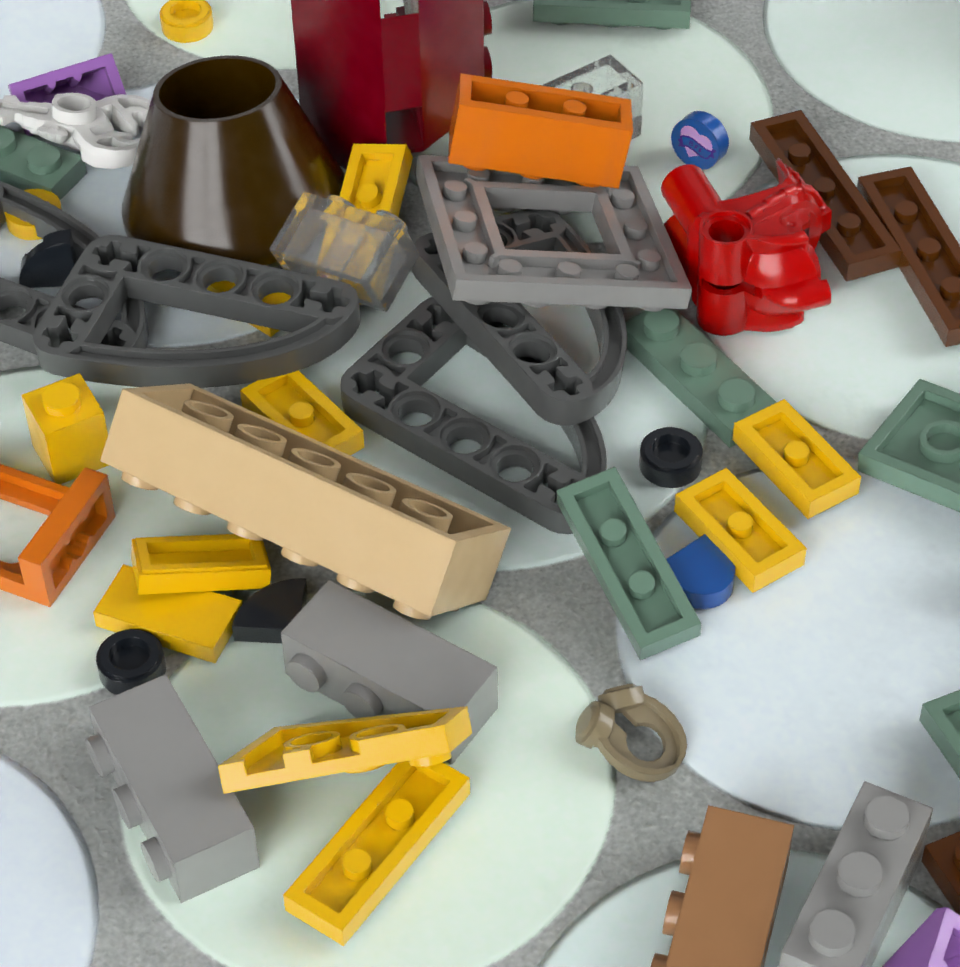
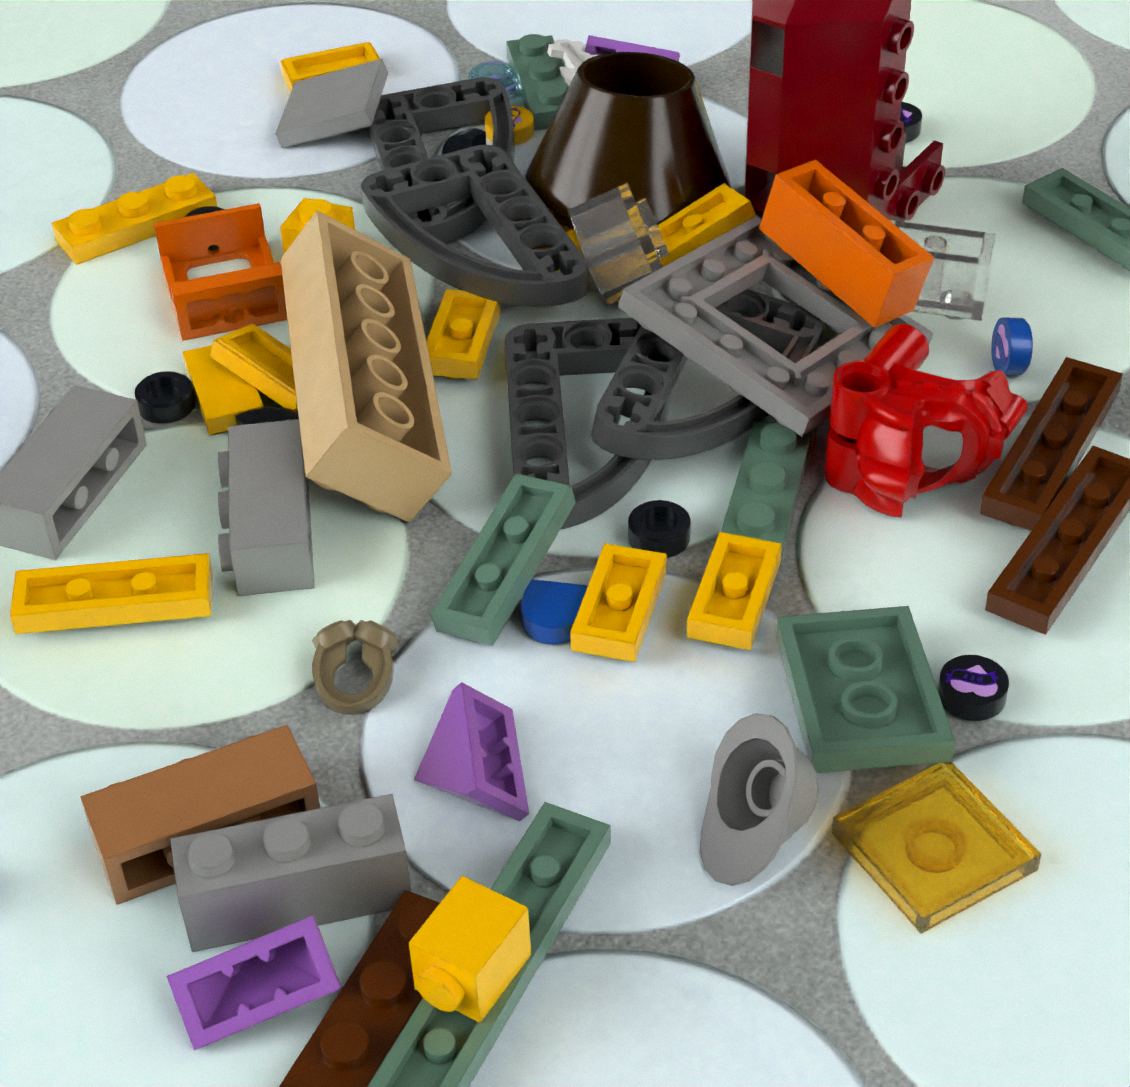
camera: 50 degrees right, 5 degrees down
yellow wing [218,706,472,794] -> none
none -> medium lavender slope [414,682,529,821]

